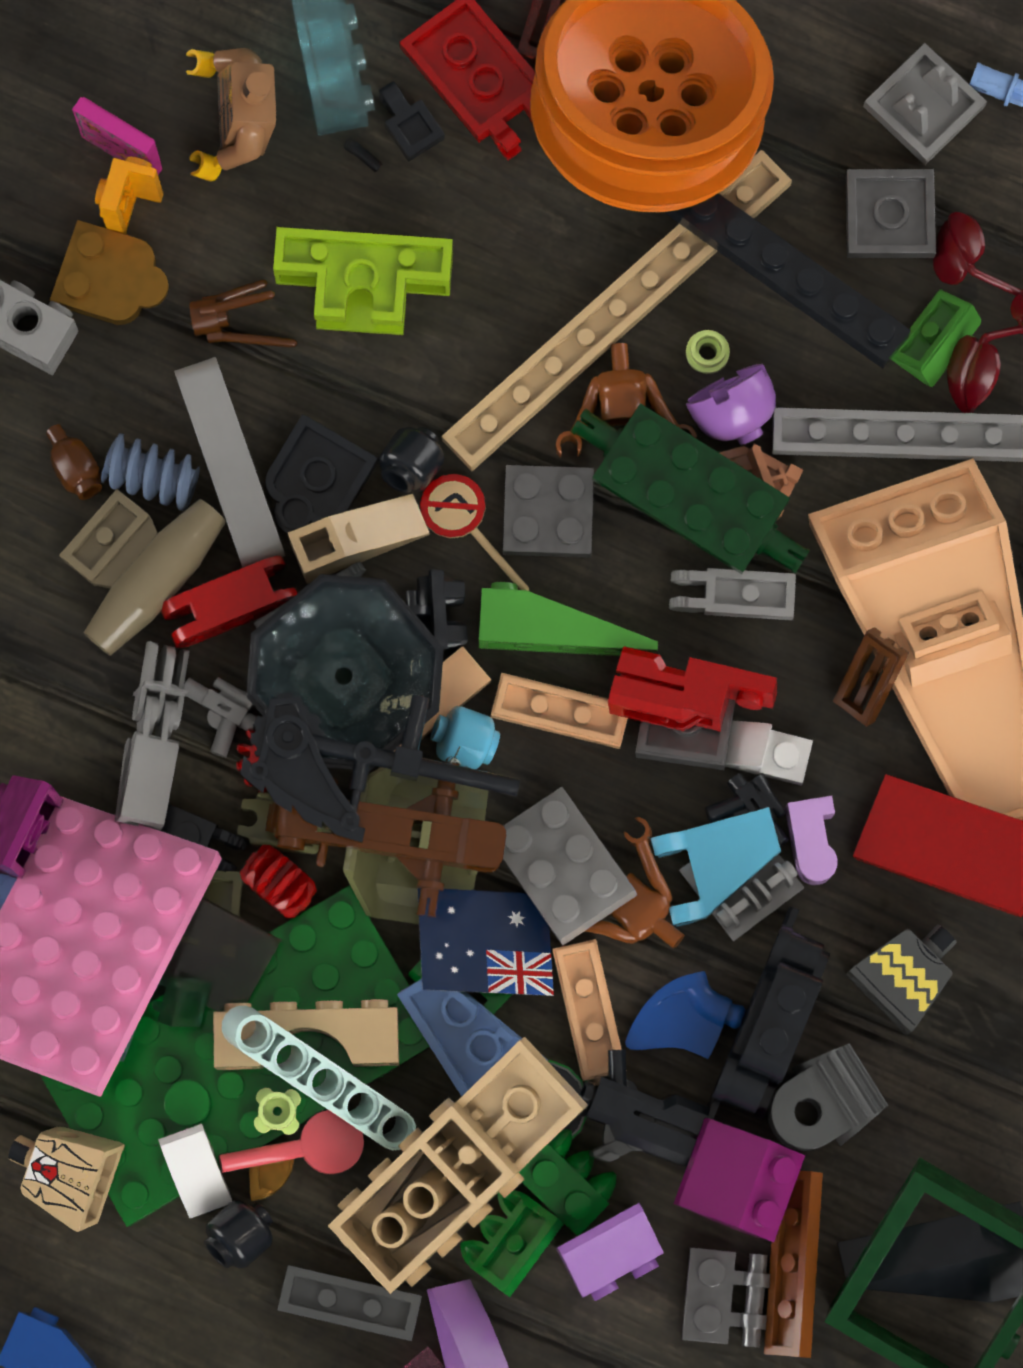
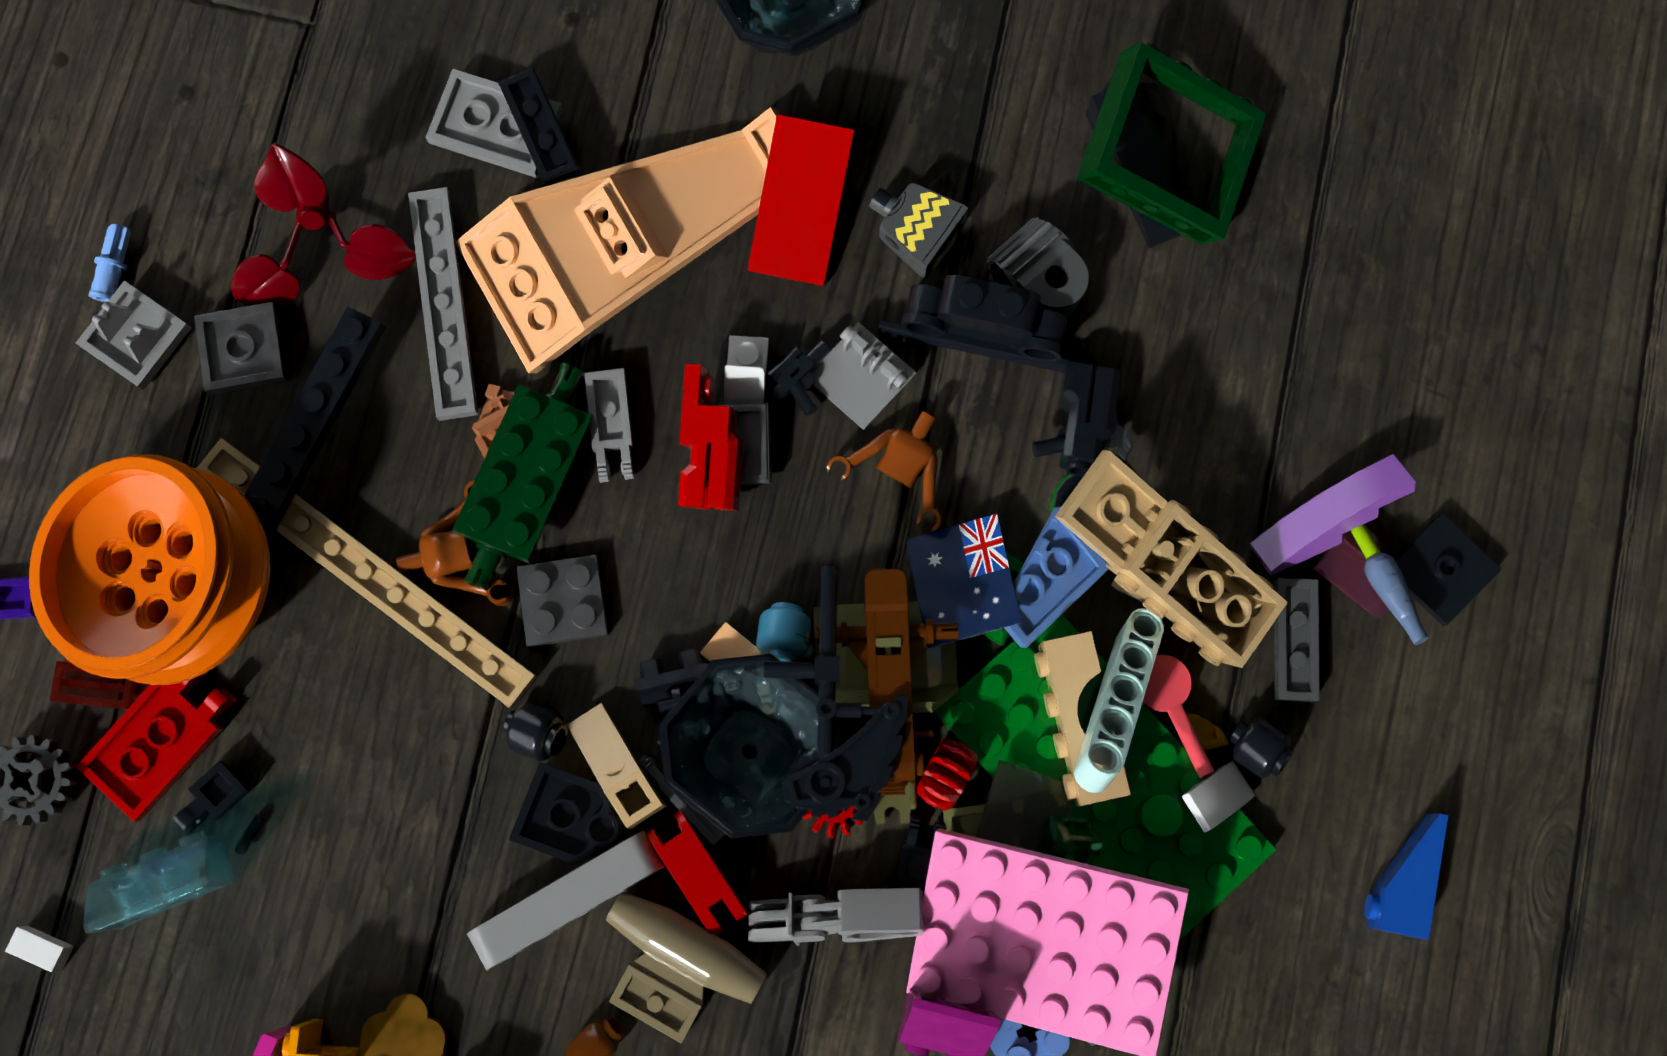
camera: 100 degrees left, 0 degrees up
tan torso [8,1126,125,1232] -> none
sand blue piece [101,433,200,511] -> none
light grey piece [184,677,257,758] -> none
medium nougat torso [186,48,276,182] -> none
reddish brown plant [189,279,297,347] -> none
yellowish green plate [254,1088,301,1135] -> none
lime piece [273,227,453,335] -> none
piece [420,474,529,591] -> none
green plate [460,1190,564,1298] -> none
bright green slope [479,582,658,656] -> none
light nougat tile [491,672,628,749] -> none
light grey plate [503,787,637,946] -> none
green plate [519,1129,616,1236] -> none
light nougat tile [552,939,627,1082] -> none
medium lavender slope [556,1203,664,1301] -> none
blue arm [625,971,746,1059] -> none
medium azure flag [650,807,781,927] -> none
magenta slope [673,1118,805,1242] -> none
flat silver plate [681,1248,771,1348] -> none
yellowish green plate [686,330,730,374] -> none
medium lavender cylinder [686,364,776,445] -> none
dark orange plate [764,1171,823,1358] -> none
lavender leg [785,796,837,885] -> none
reddish brown tile [833,627,909,727] -> none
bright green slope [891,289,981,387] -> none

